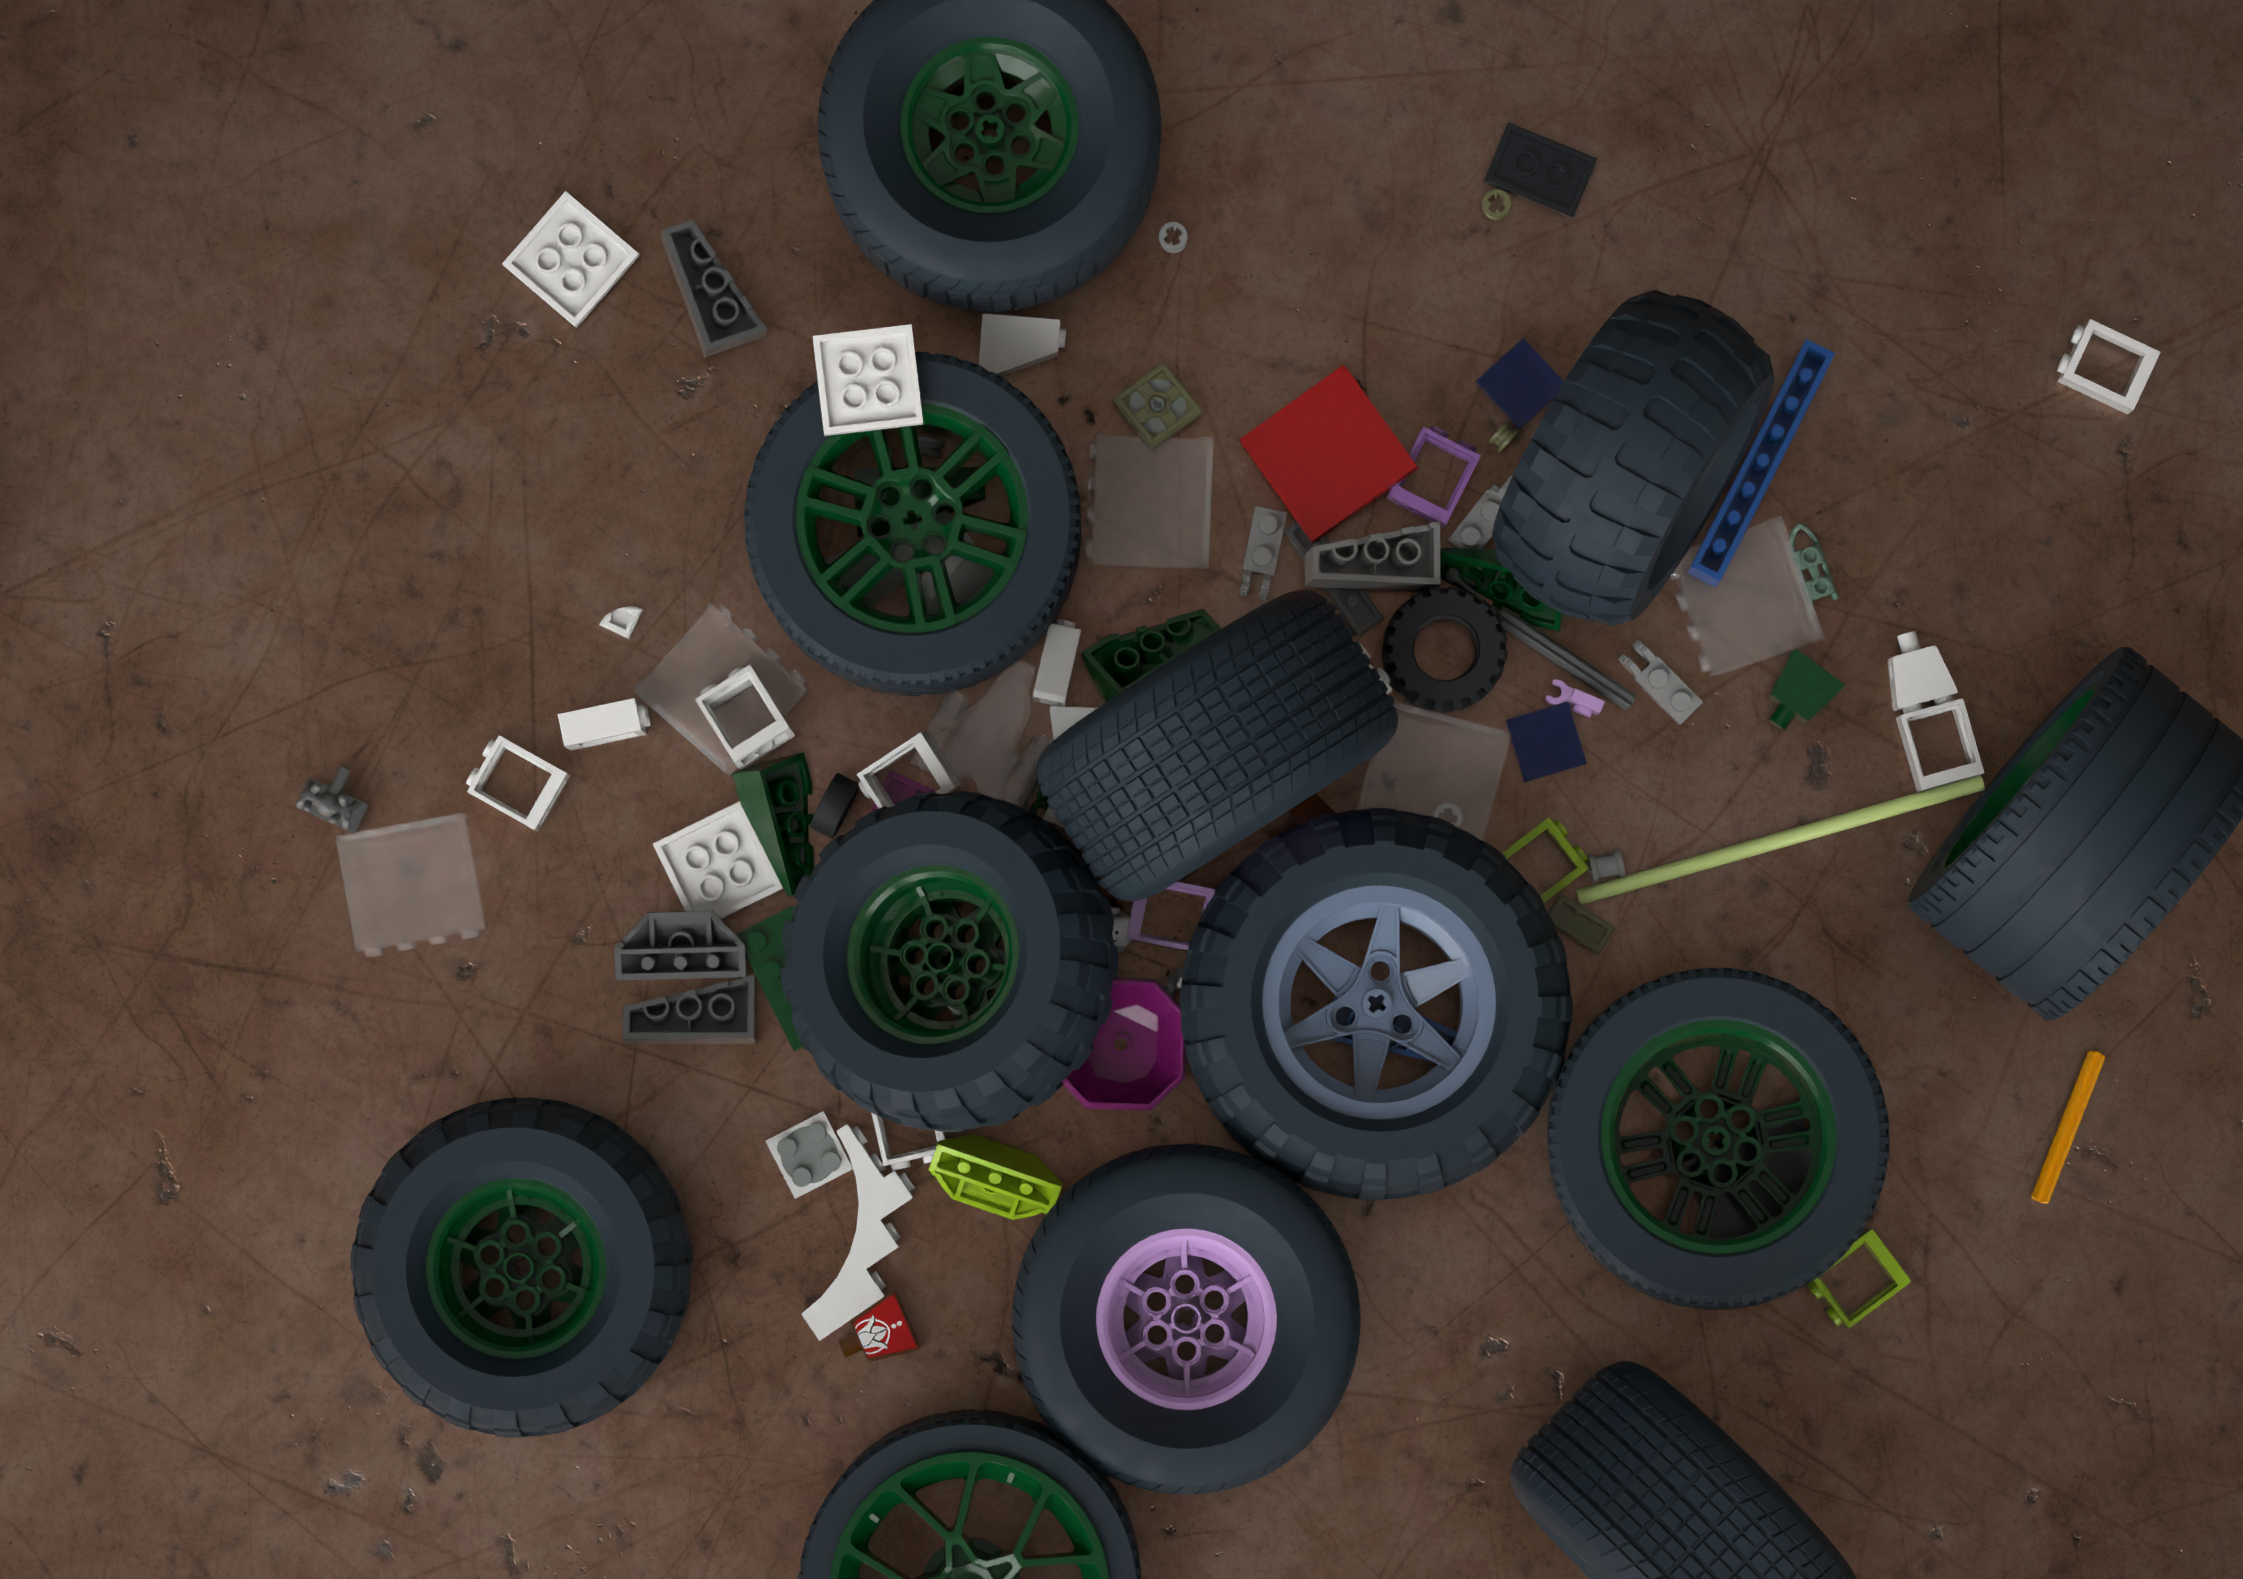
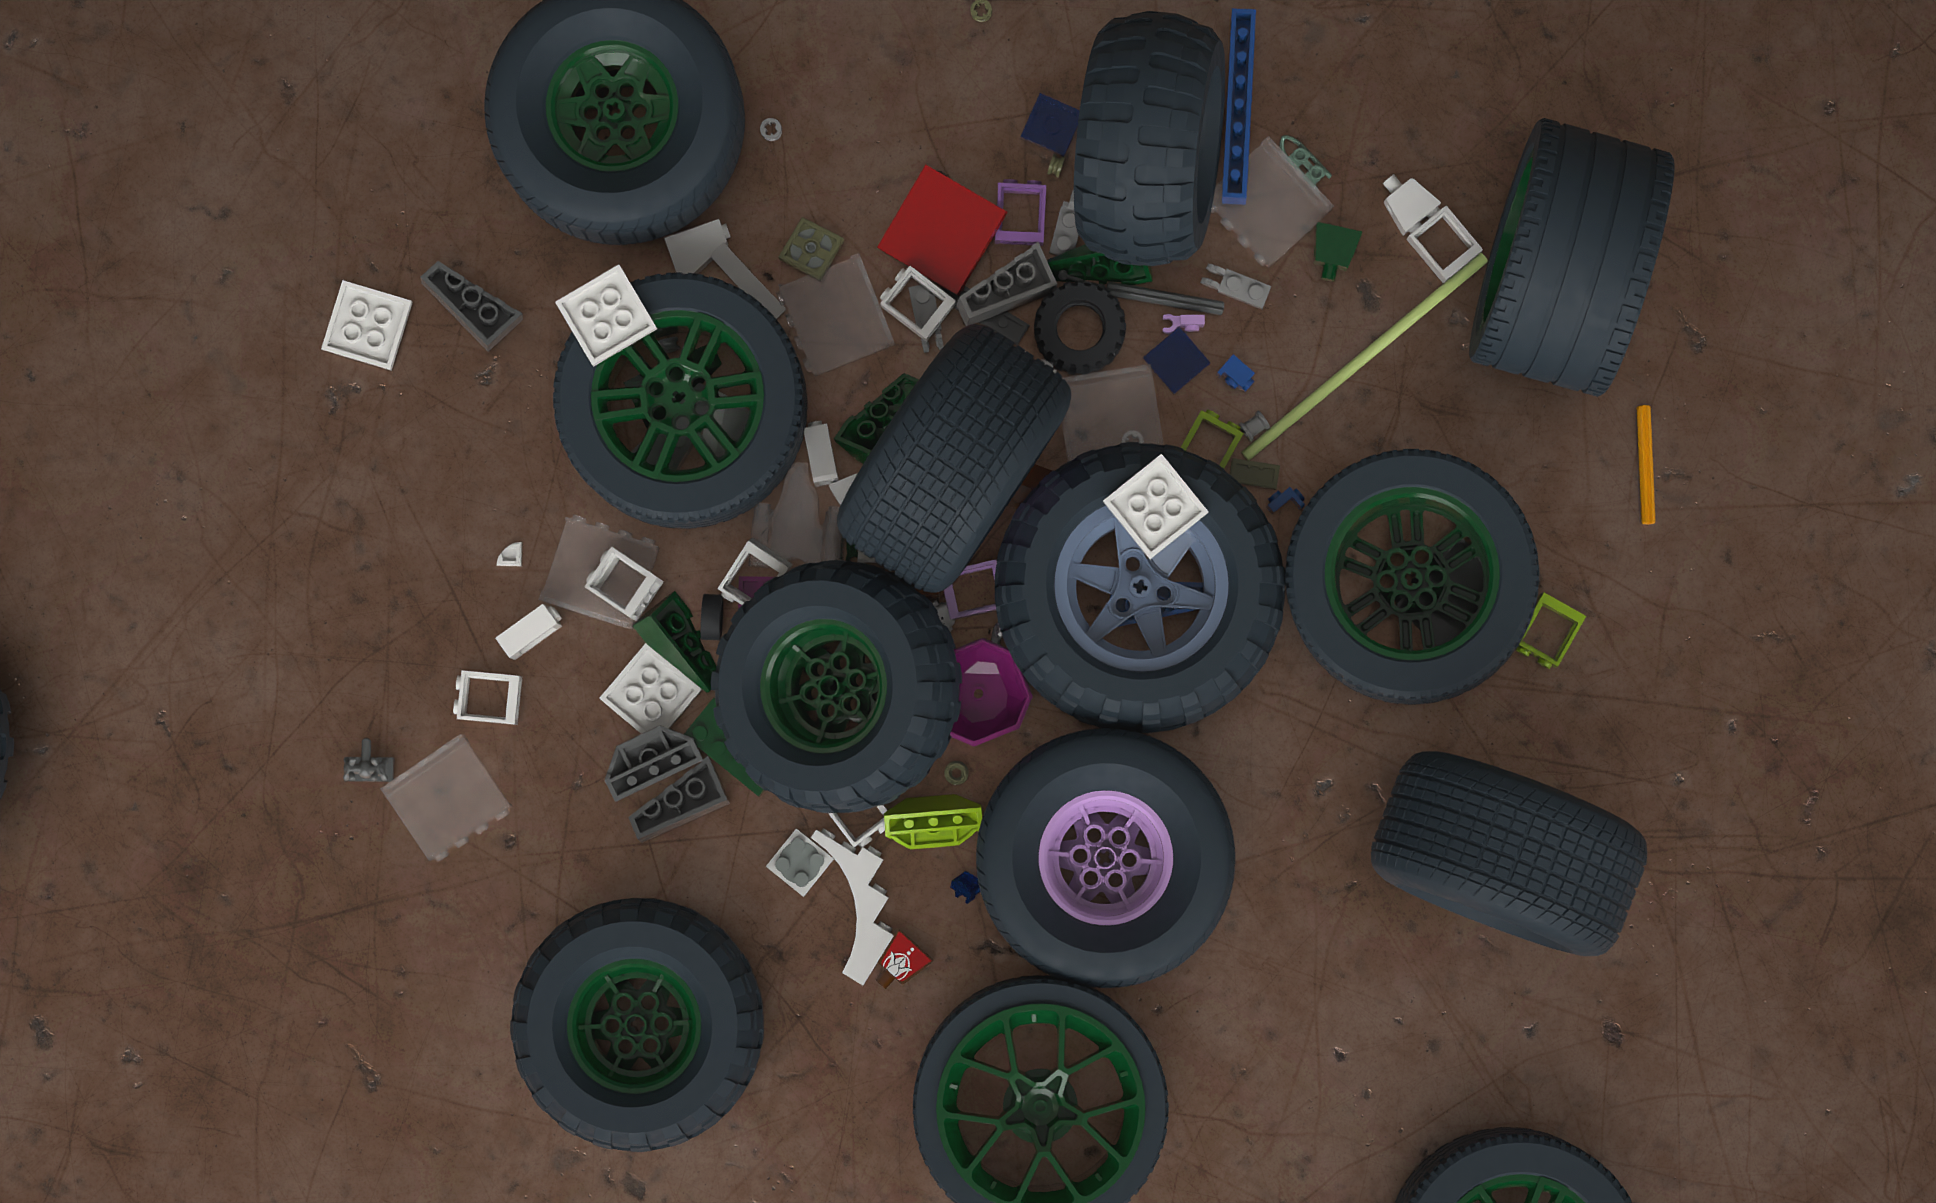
camera: 15 degrees left, 0 degrees up
none -> white sticker [710,243,786,319]
none -> white window [880,266,956,342]
none -> olive plate [944,761,969,785]
none -> clear blue tile [950,871,981,904]
none -> white plate [1103,454,1209,559]
none -> blue brick [1216,354,1255,392]
none -> blue bracket [1266,487,1305,514]

